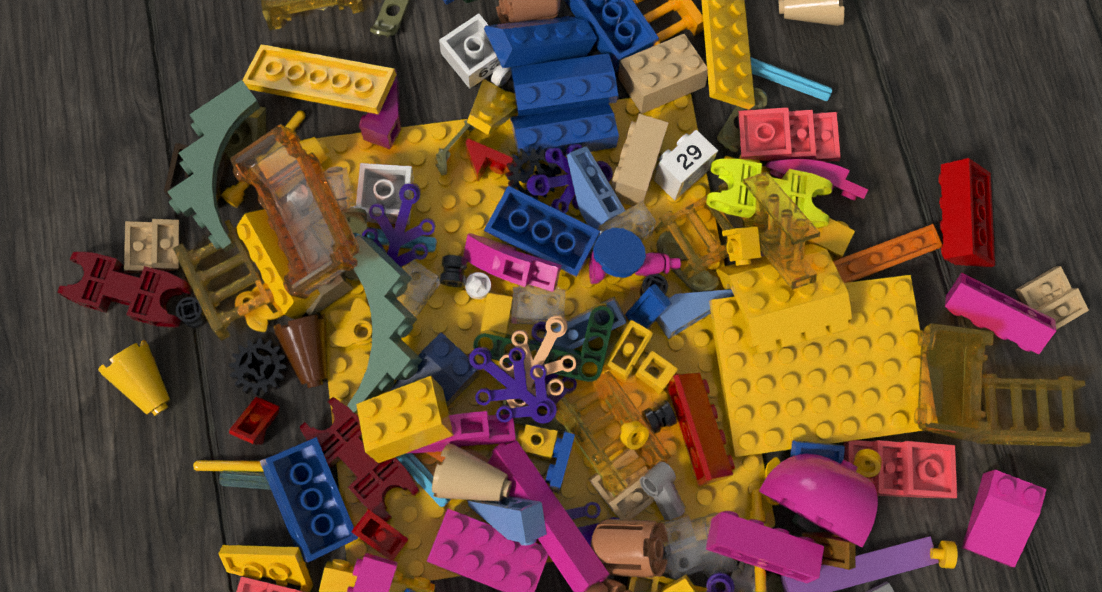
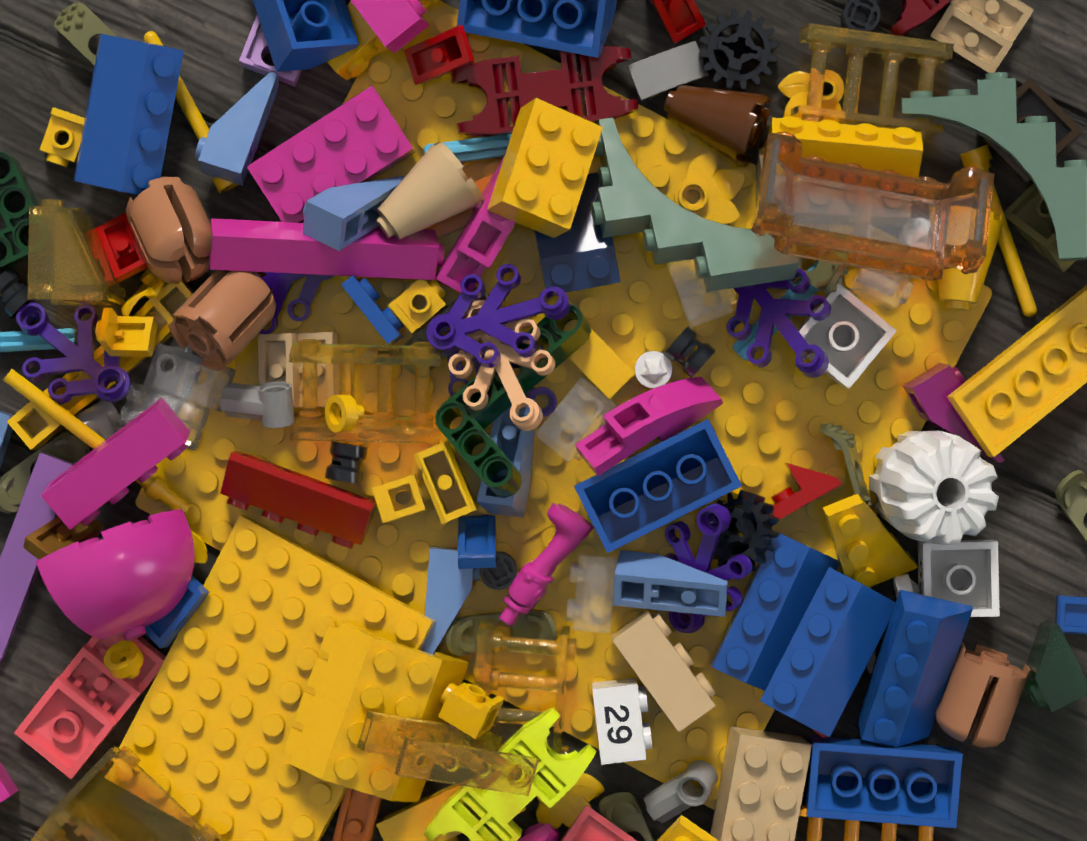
camera: 130 degrees right, 15 degrees up
blue tile [593,228,646,278] -> none
none -> light grey slope [627,41,709,101]
none -> light grey piece [644,760,718,824]
none -> white wheel [869,431,999,545]

